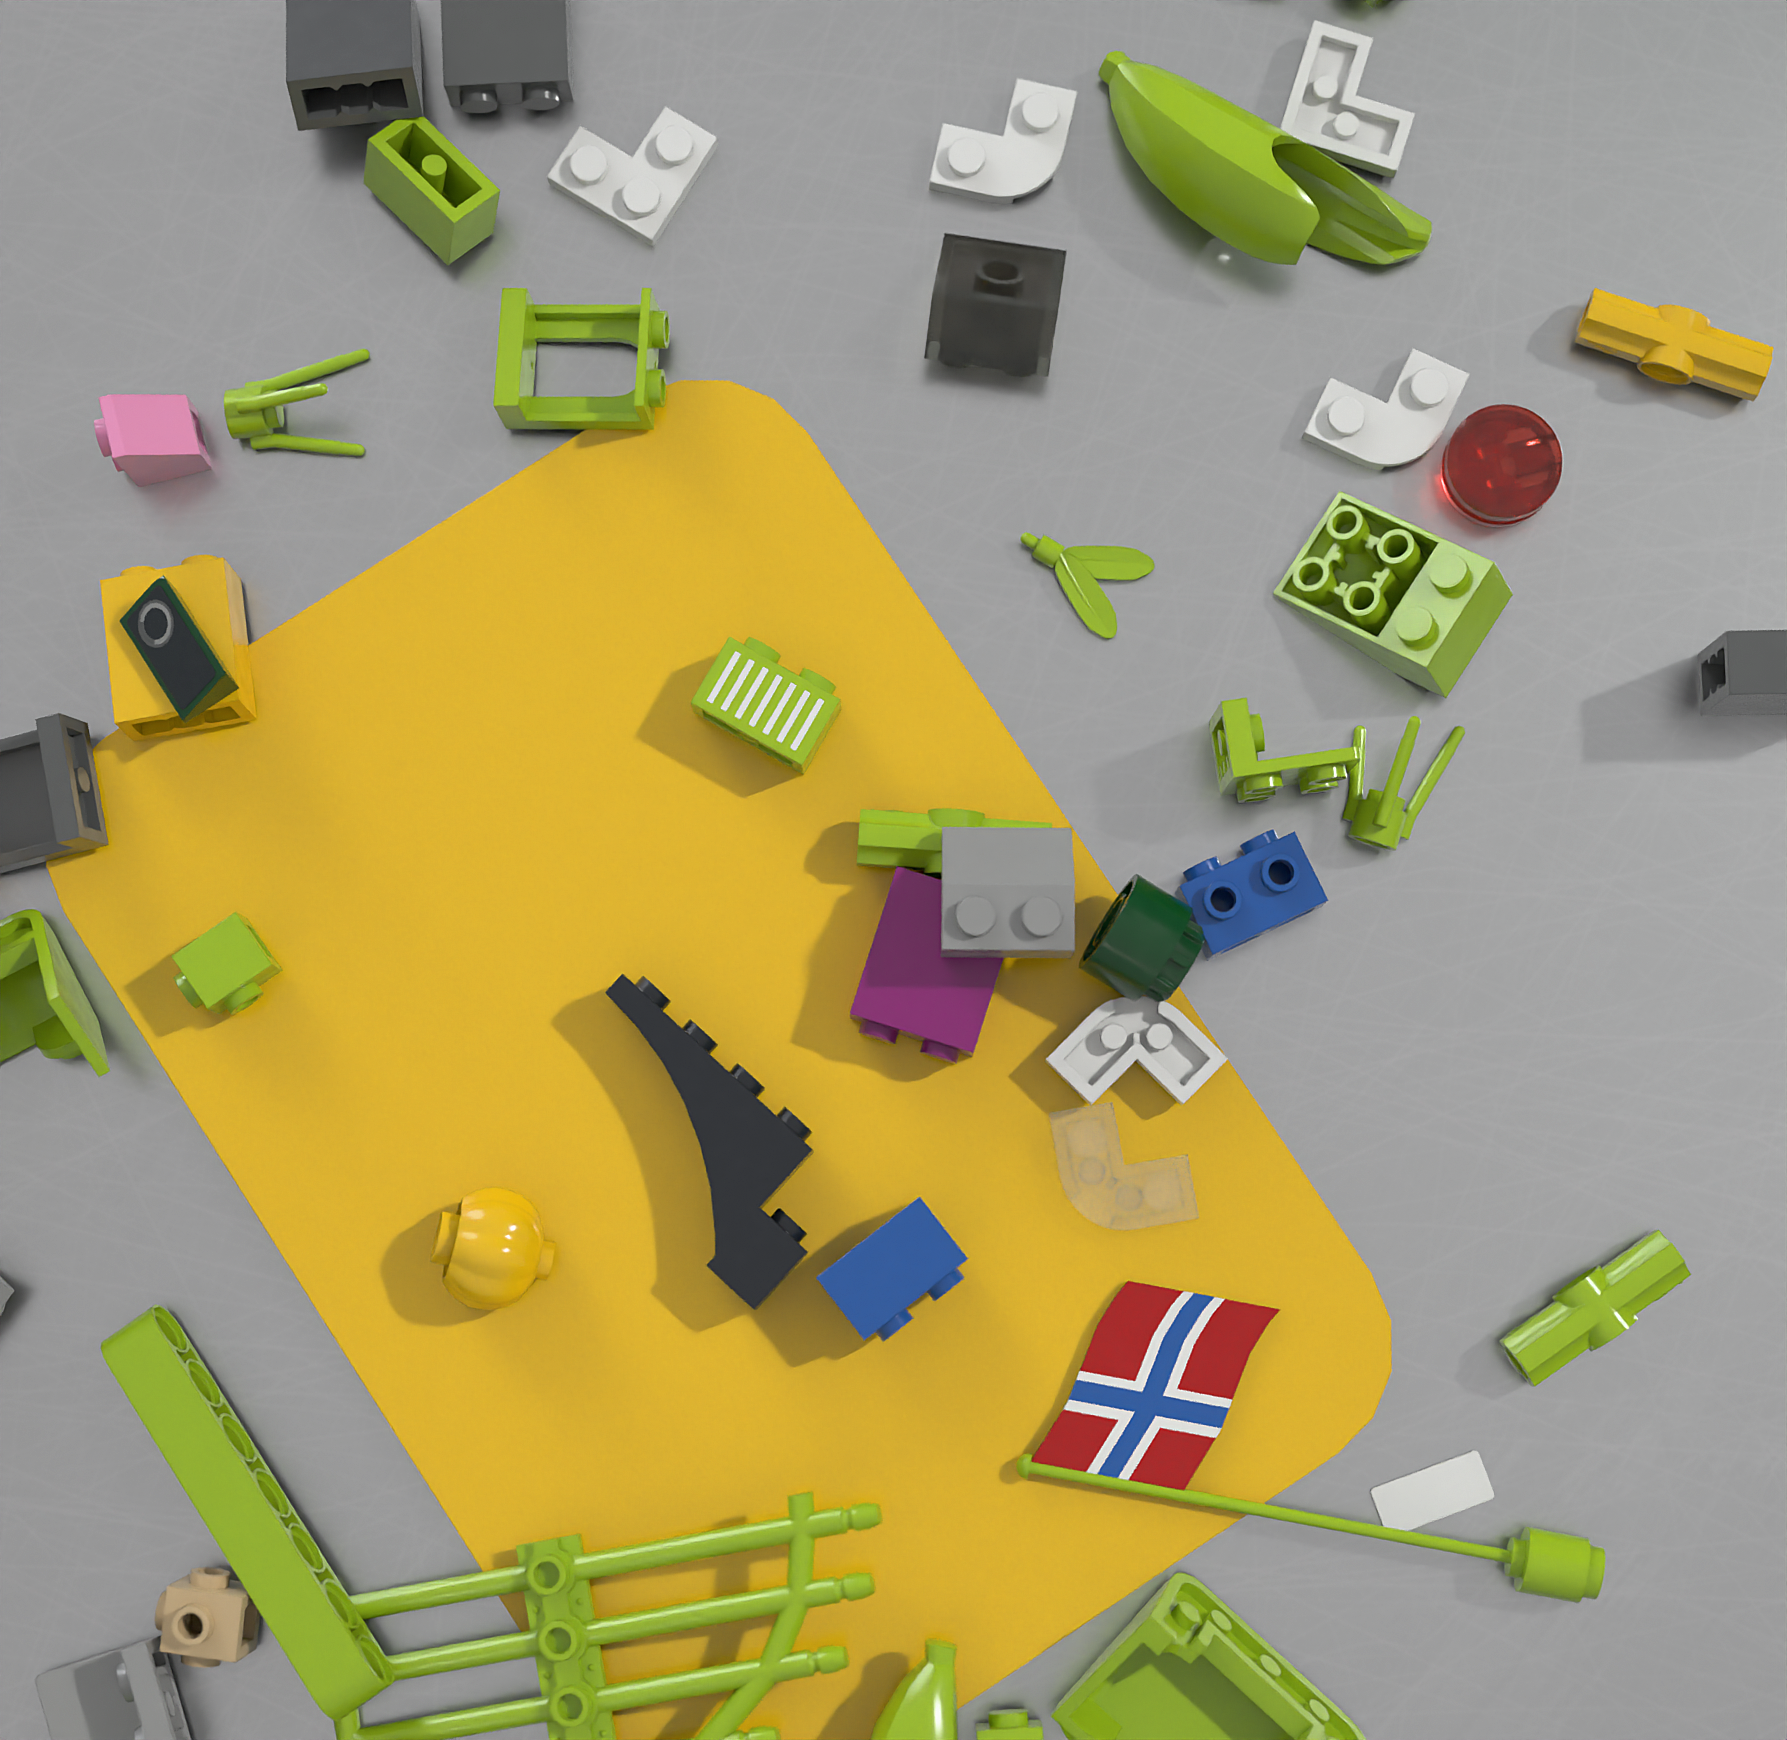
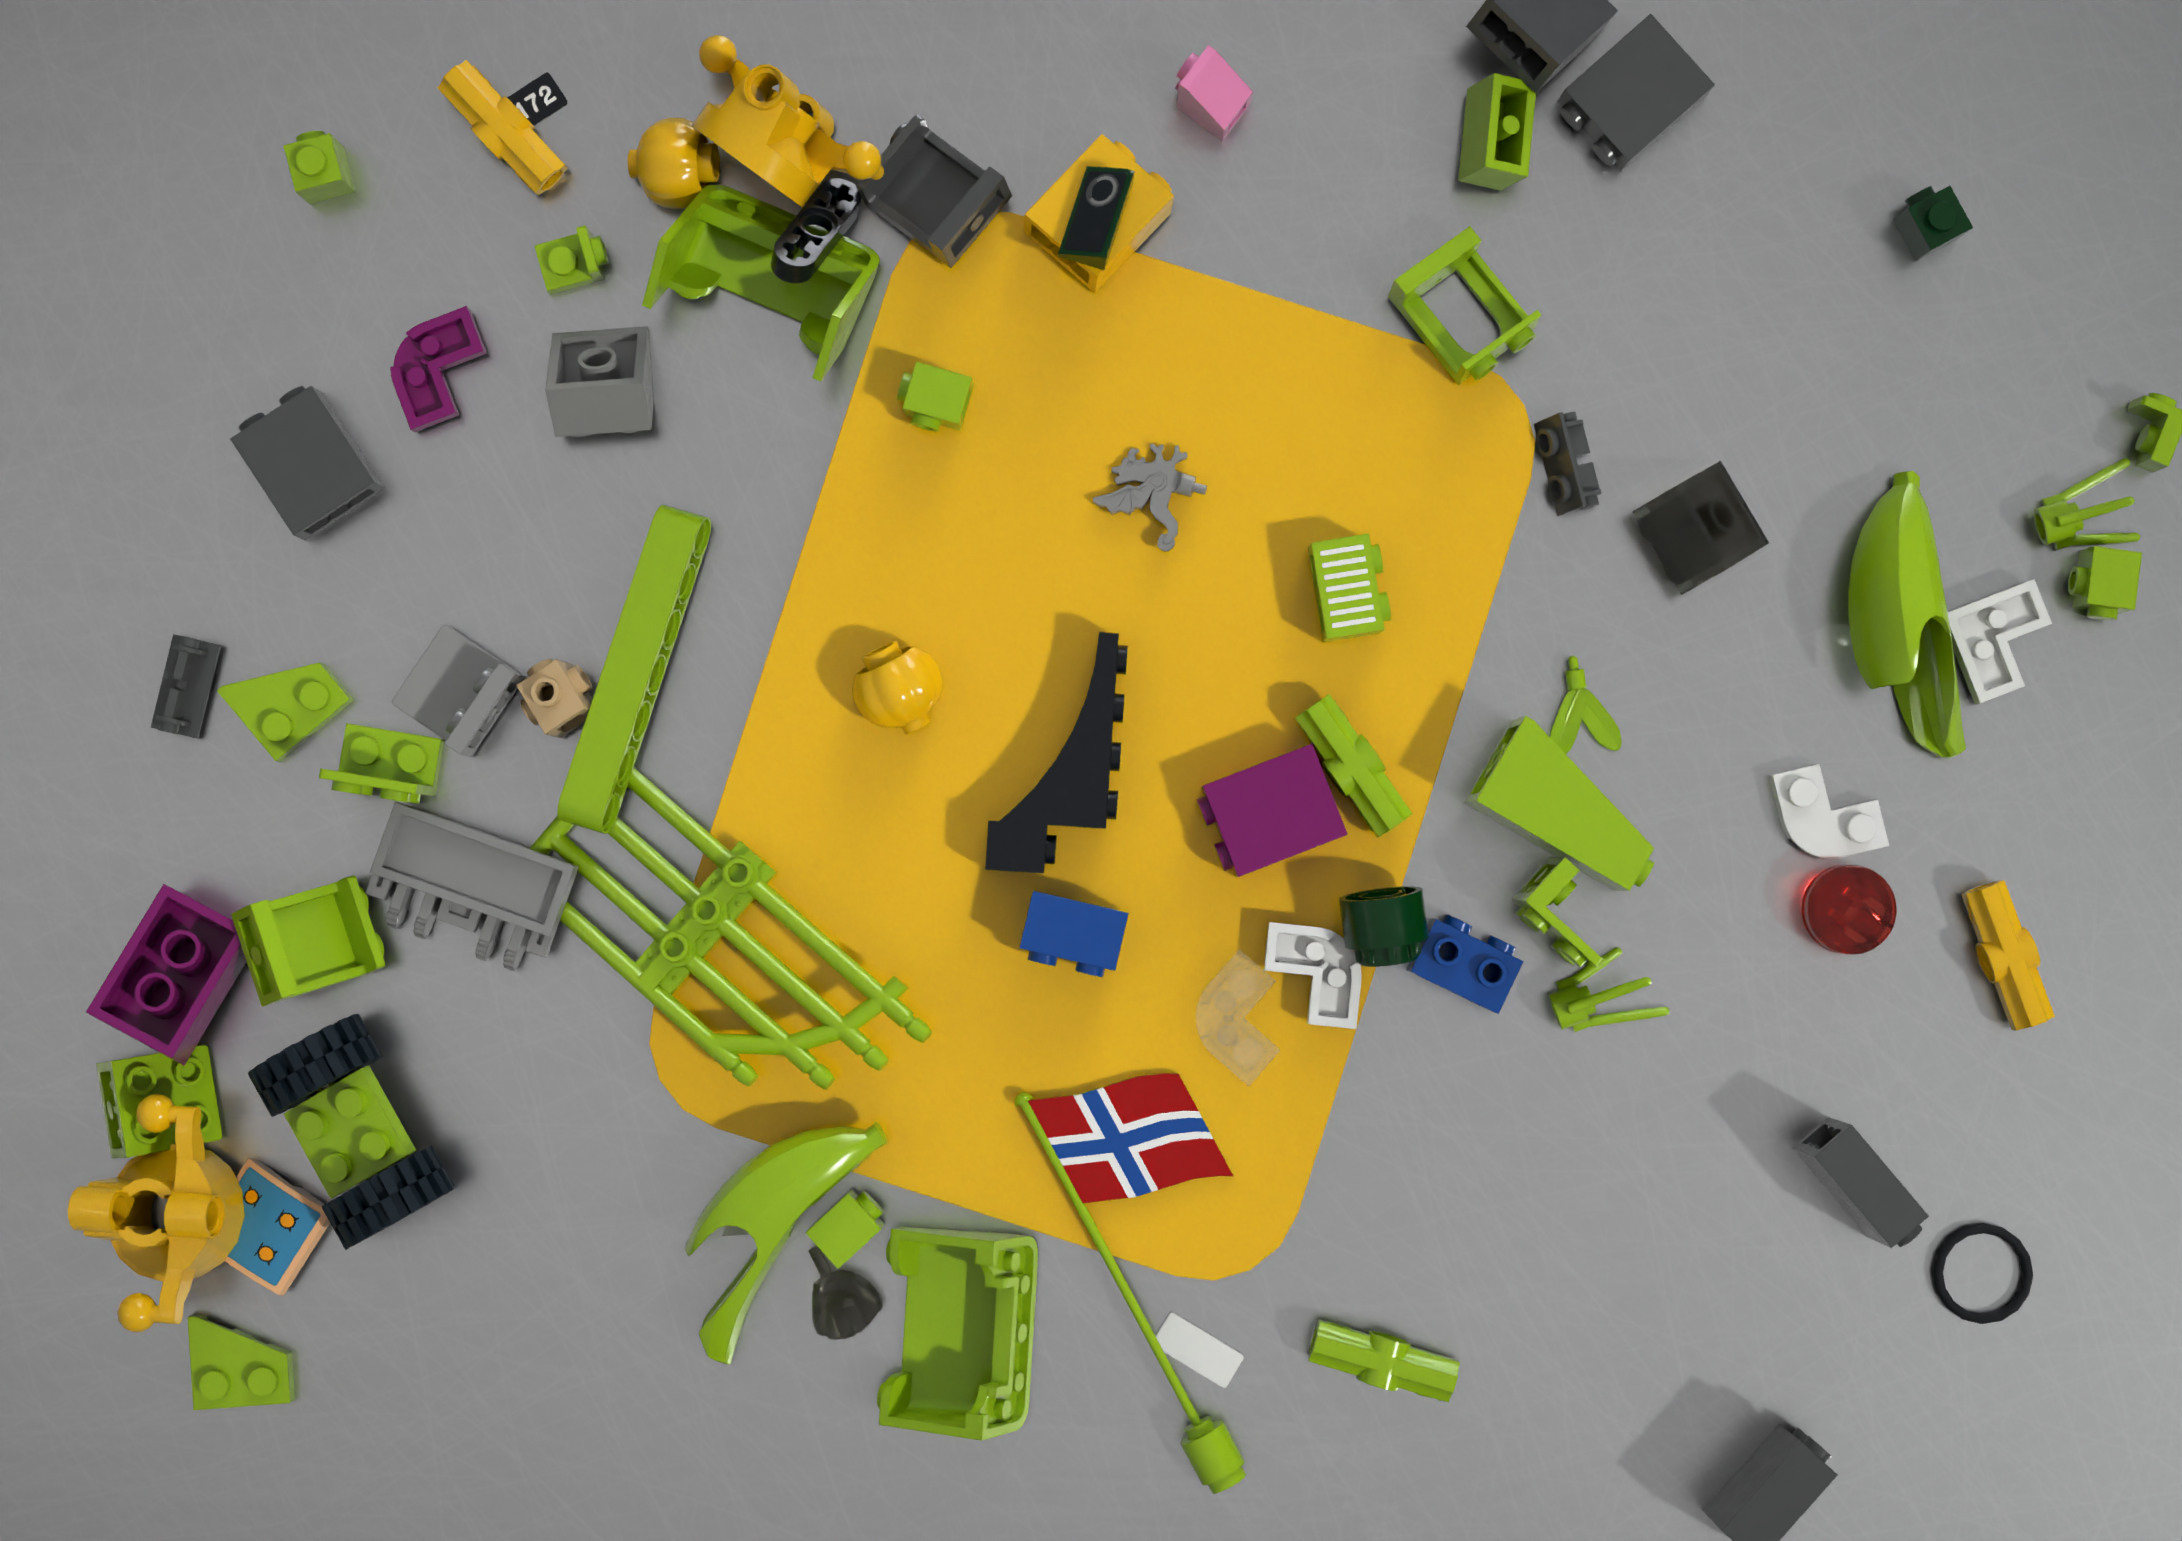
camera: 50 degrees right, 5 degrees up
lime plant [224,349,370,456] -> none
white plate [547,106,719,247] -> none
white plate [929,78,1077,204] -> none
light grey slope [941,827,1075,958] -> none
lime slope [1273,491,1513,698] -> none
none -> light grey piece [1093,443,1207,552]
none -> lime slope [1464,716,1655,891]
none -> dark grey hinge [1534,412,1602,516]

